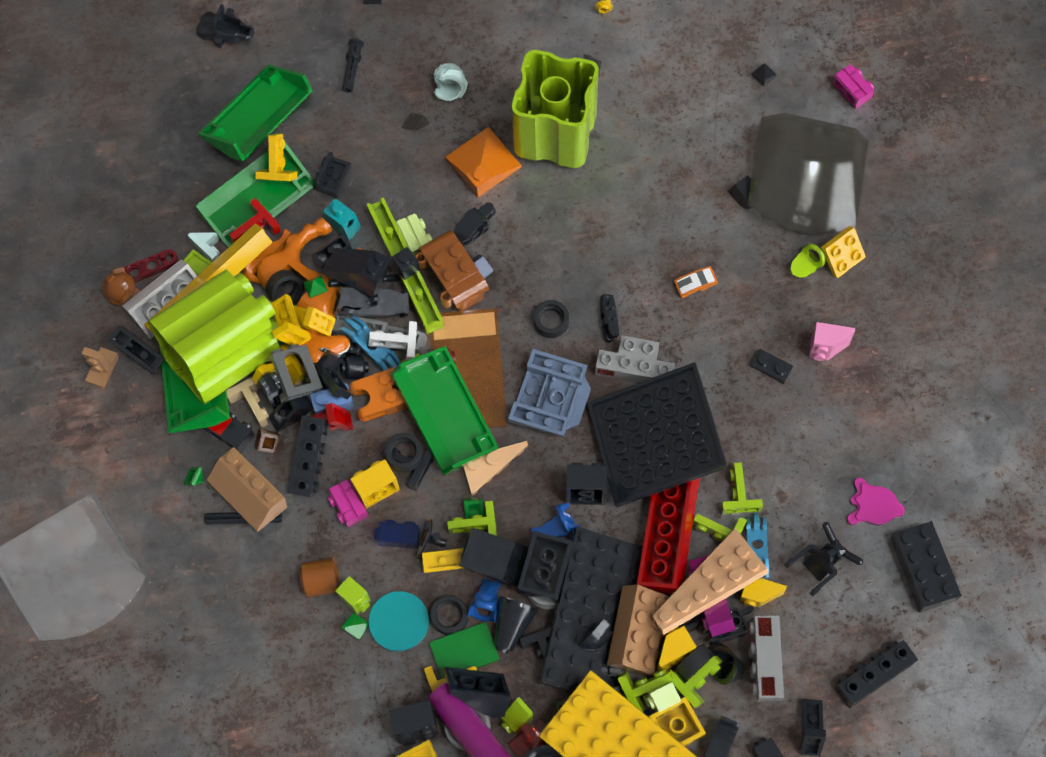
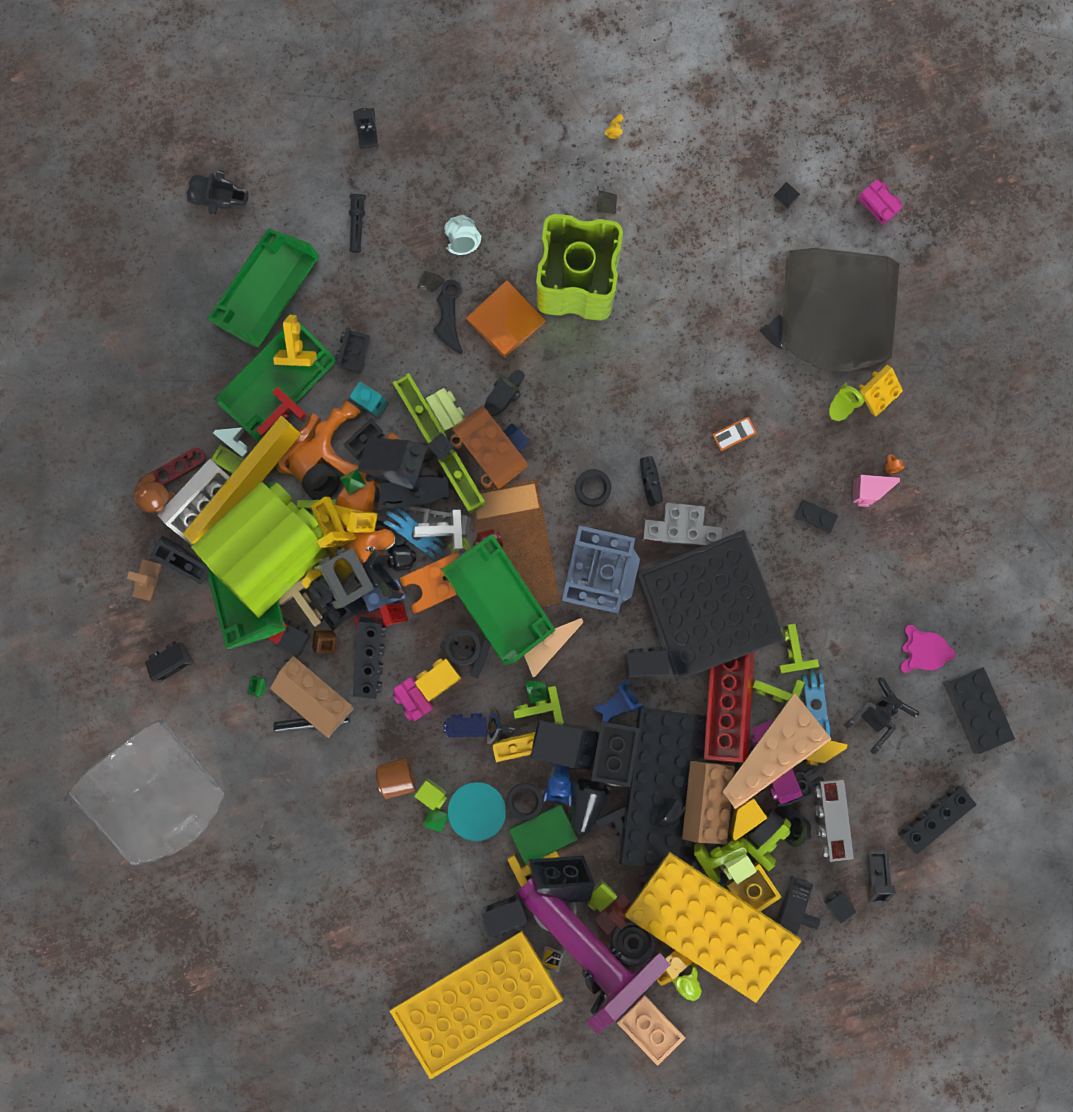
camera: 10 degrees left, 15 degrees up
none -> black slope [145,641,194,682]
none -> black piece [433,279,463,354]
none -> orange tile [884,454,904,474]

